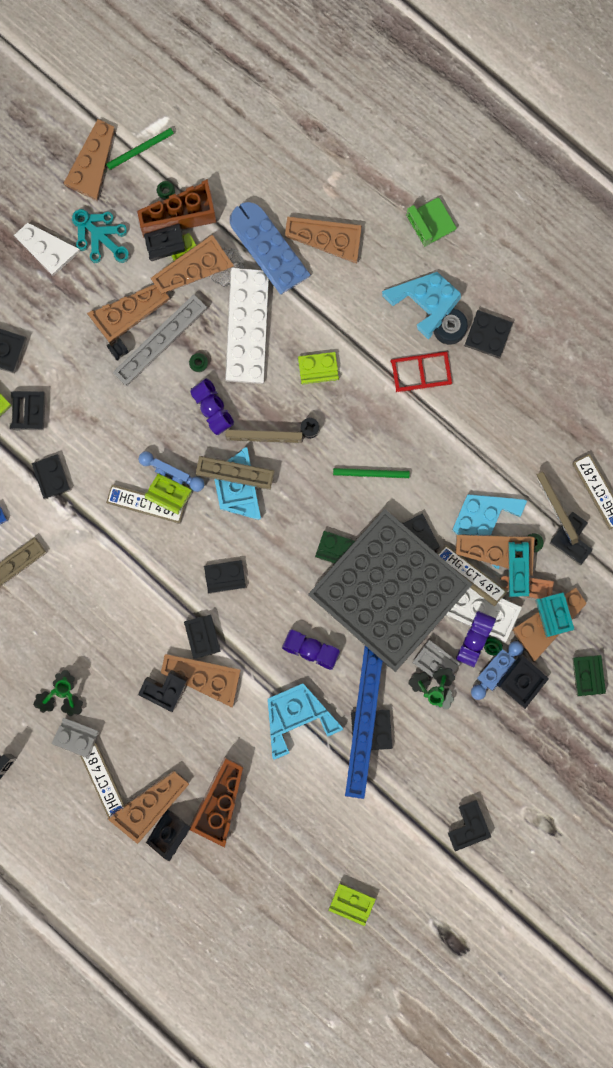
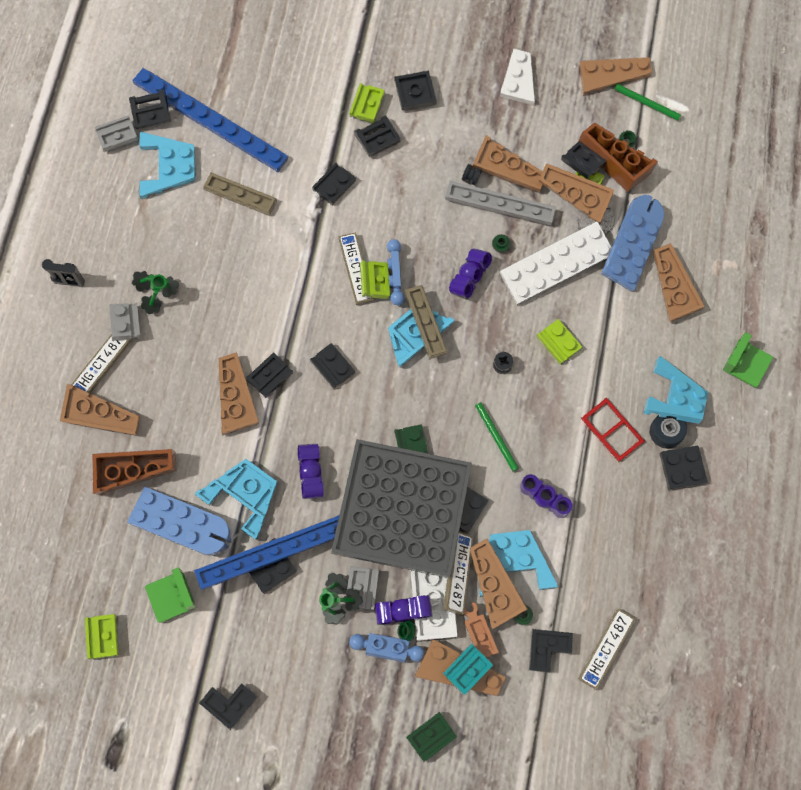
camera: 55 degrees right, 10 degrees down
teal plant [72,209,129,263] -> none
black plate [138,670,189,712] -> none
black plate [146,810,191,861] -> none
dark tan tile [225,430,302,443] -> none
black plate [497,655,549,709] -> none
teal plate [508,542,529,597] -> none
dark tan tile [536,471,579,545] -> none
none -> medium blue plate [127,487,231,556]
none -> bright green bracket [145,567,197,623]
none -> dark purple piece [520,474,572,518]

